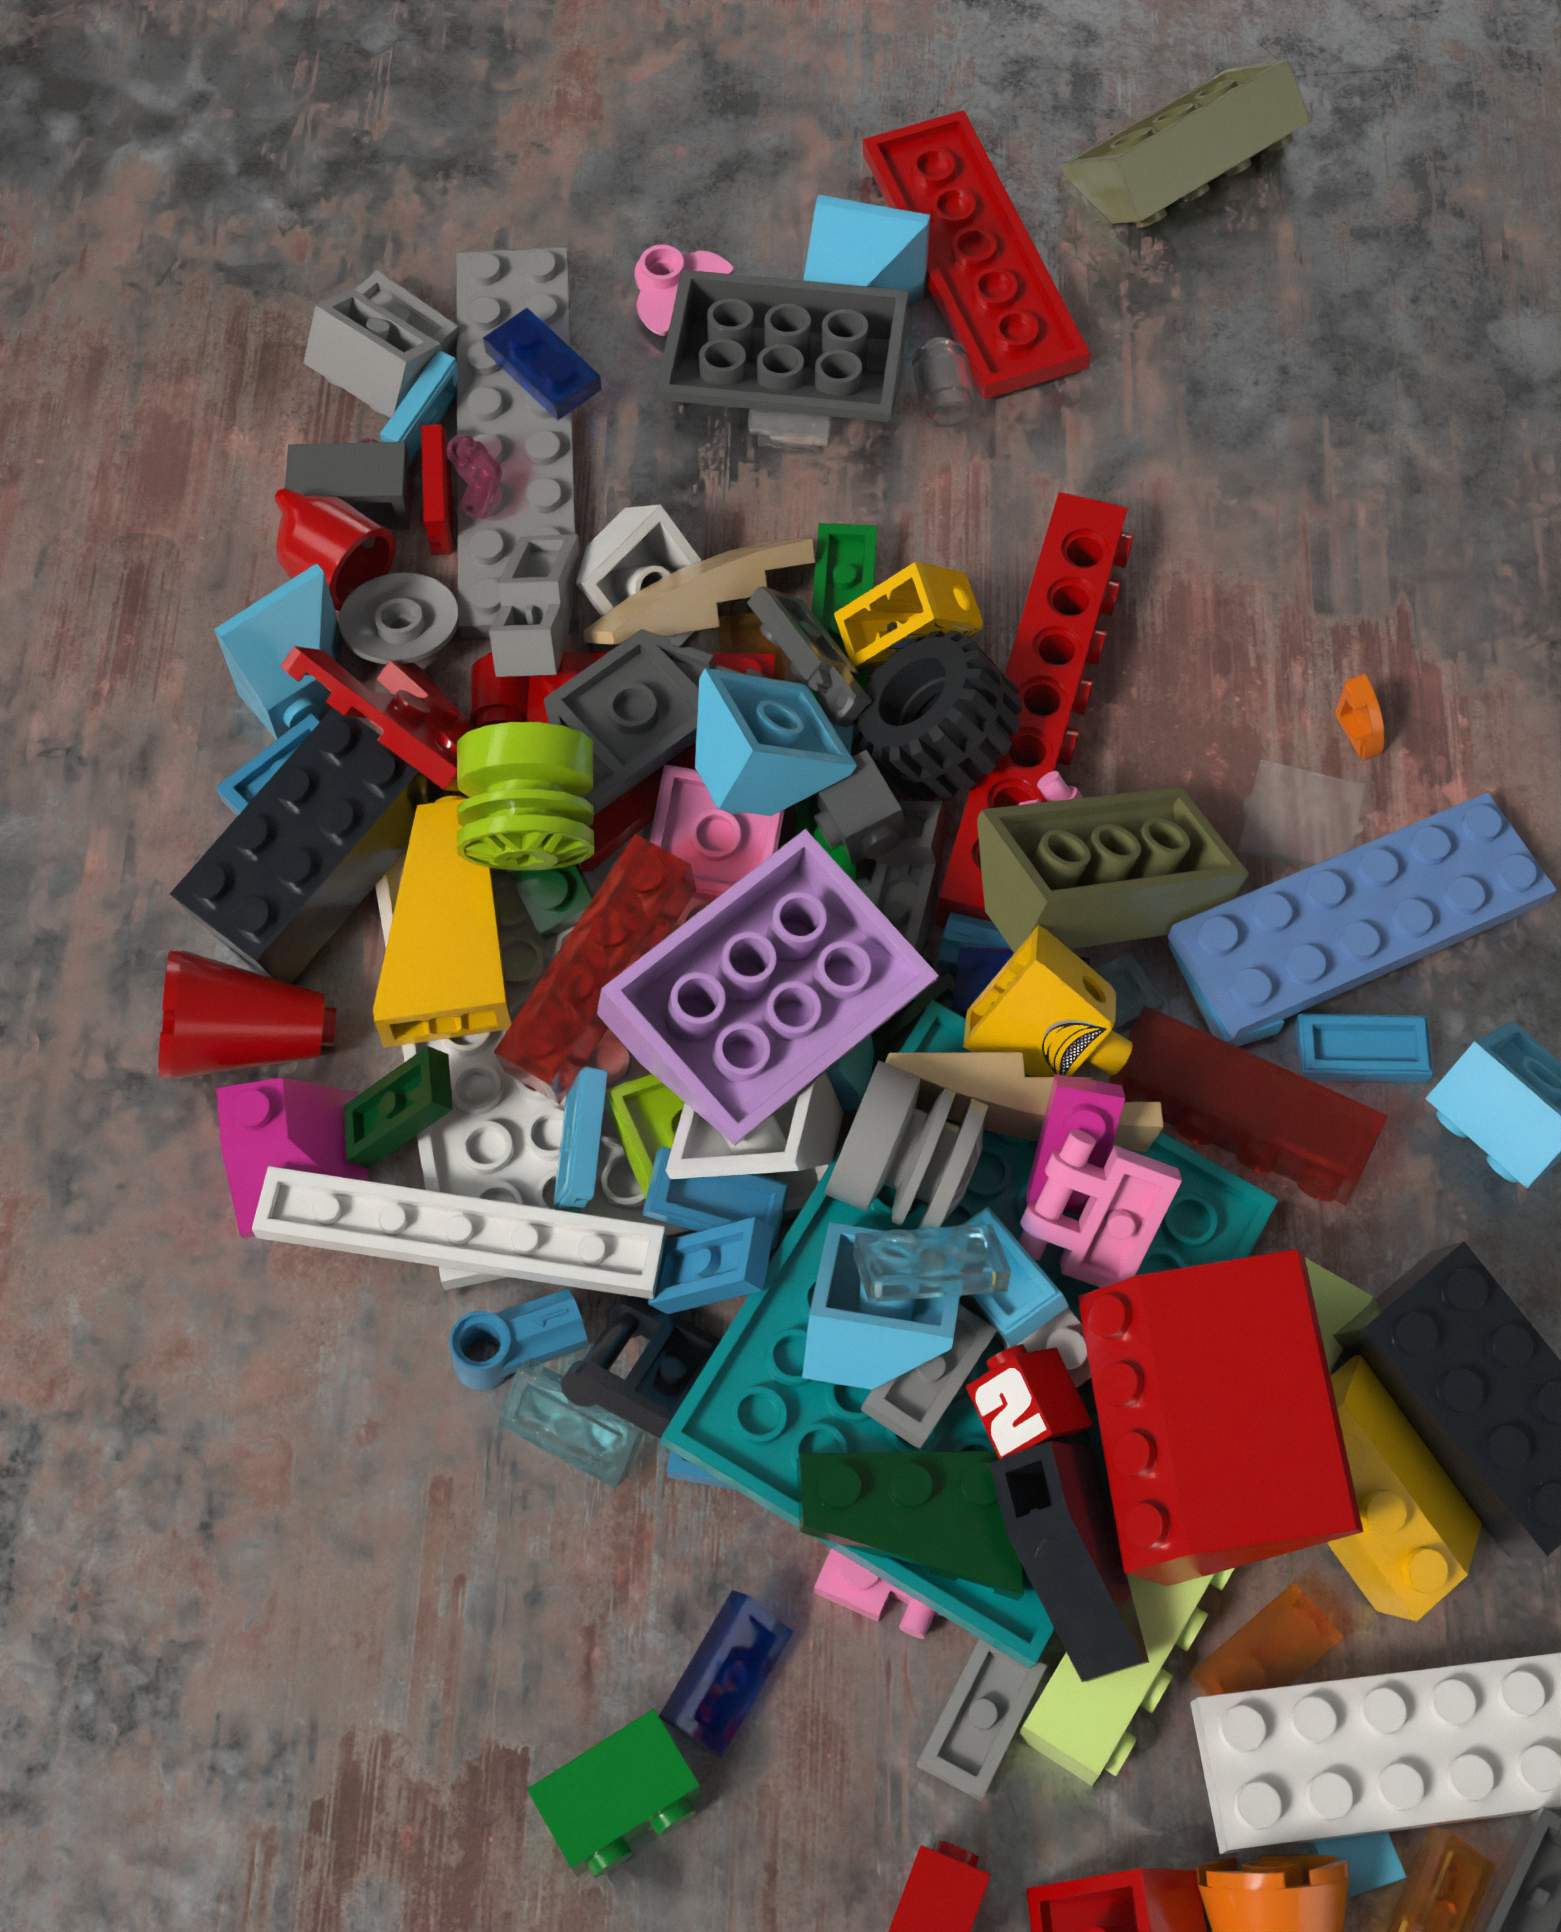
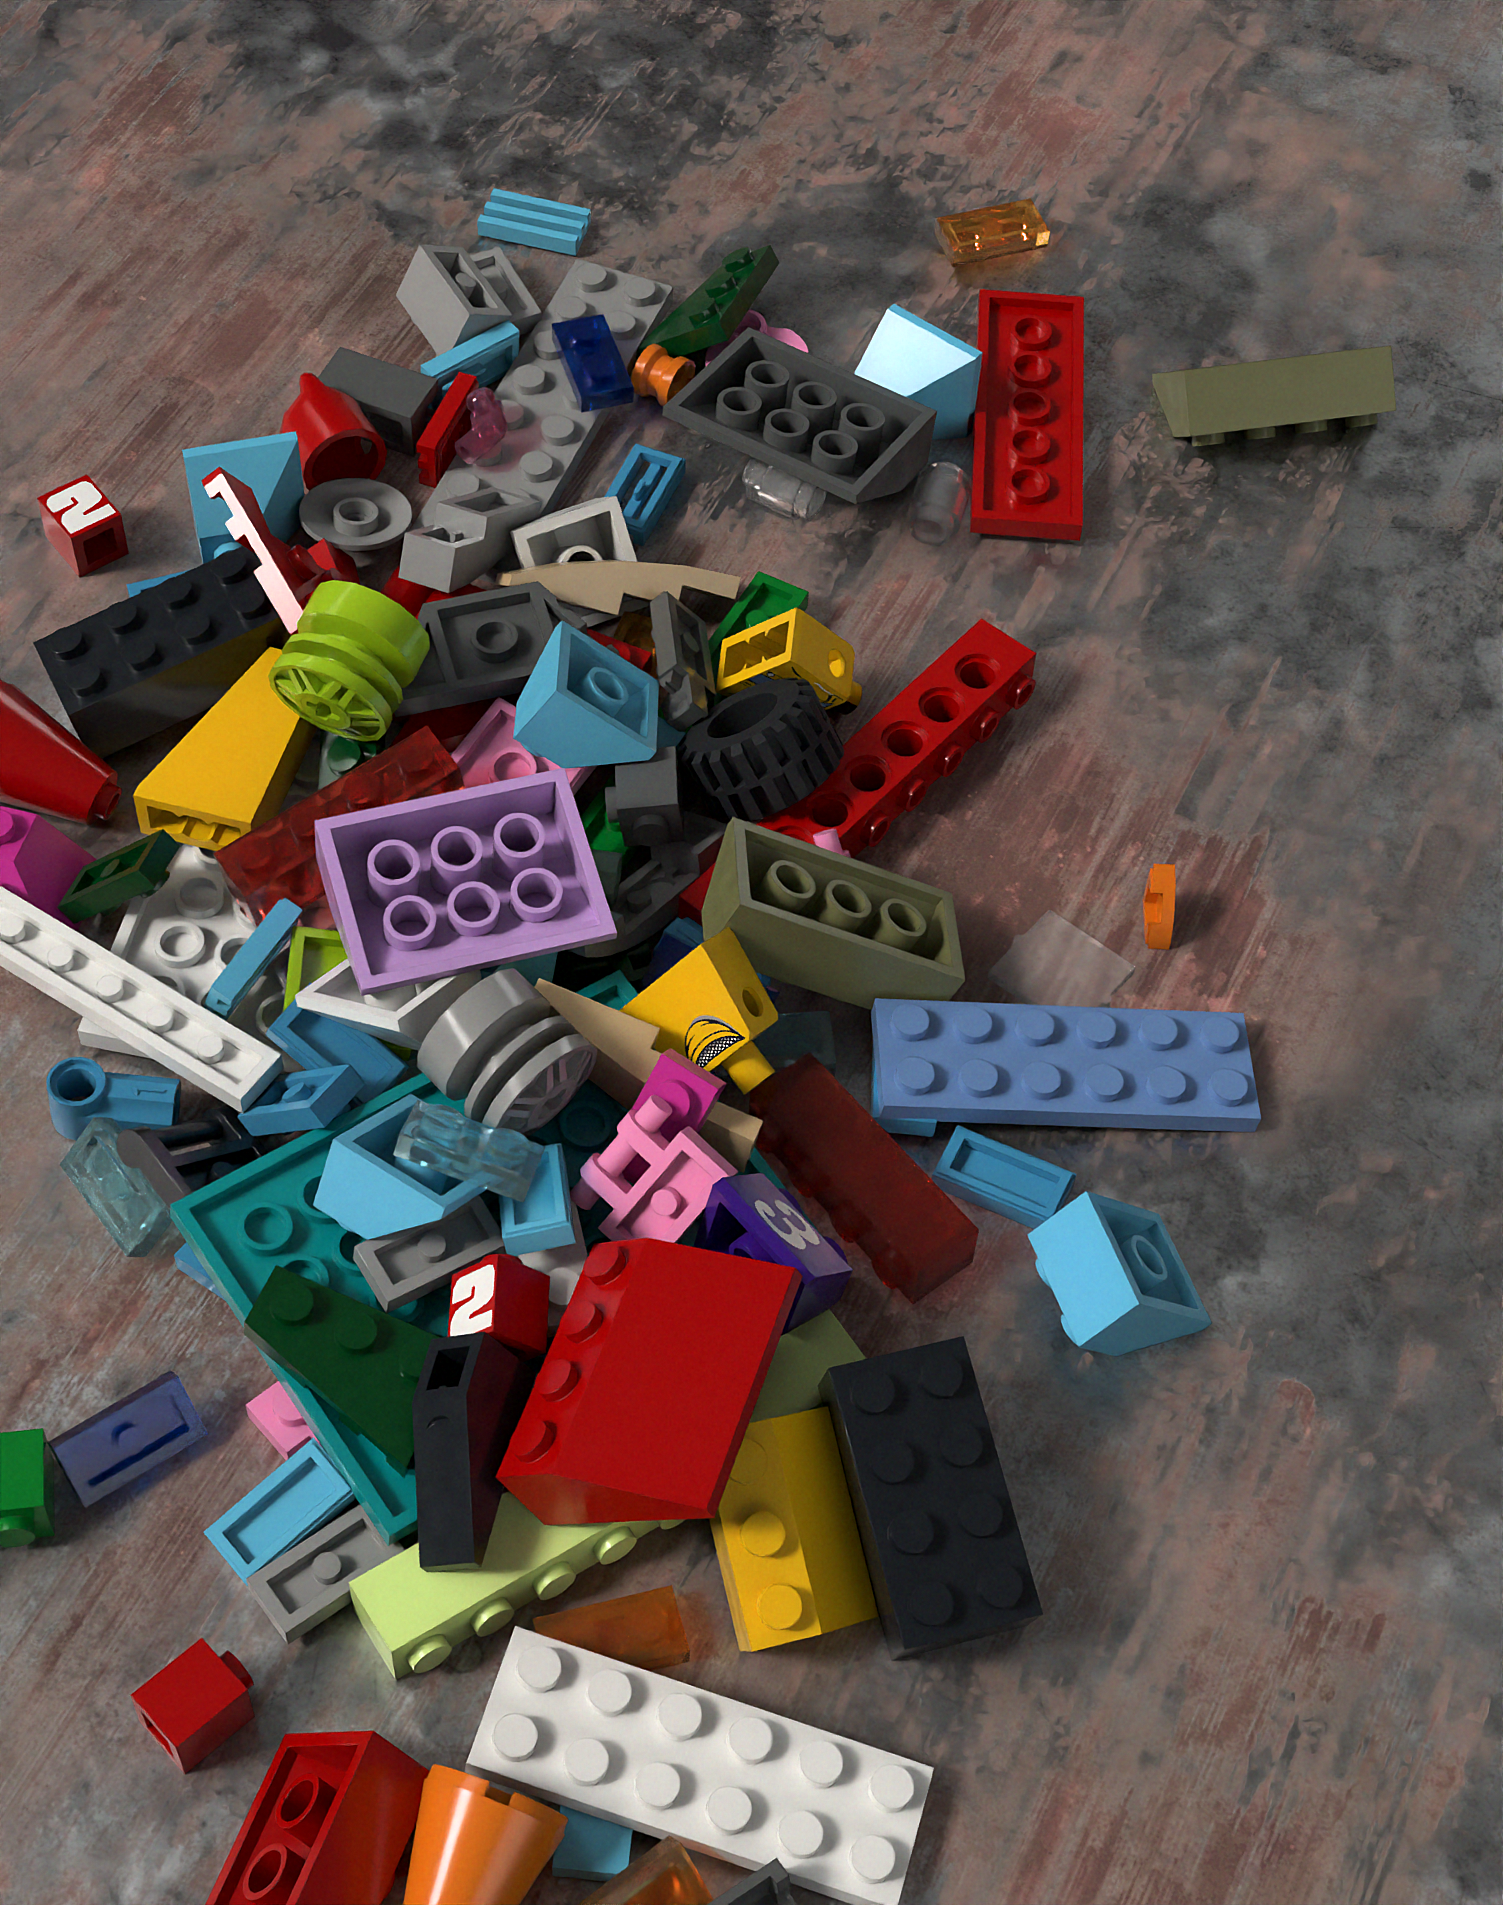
camera: 20 degrees right, 10 degrees down
none -> red brick [37,474,129,578]
none -> medium azure tile [204,1437,356,1586]
none -> medium azure tile [477,188,591,256]
none -> dark azure tile [604,444,686,546]
none -> orange wheel [631,343,695,406]
none -> dark green wing [636,245,780,361]
none -> dark purple slope [693,1173,853,1336]
none -> clear orange plate [934,198,1050,267]

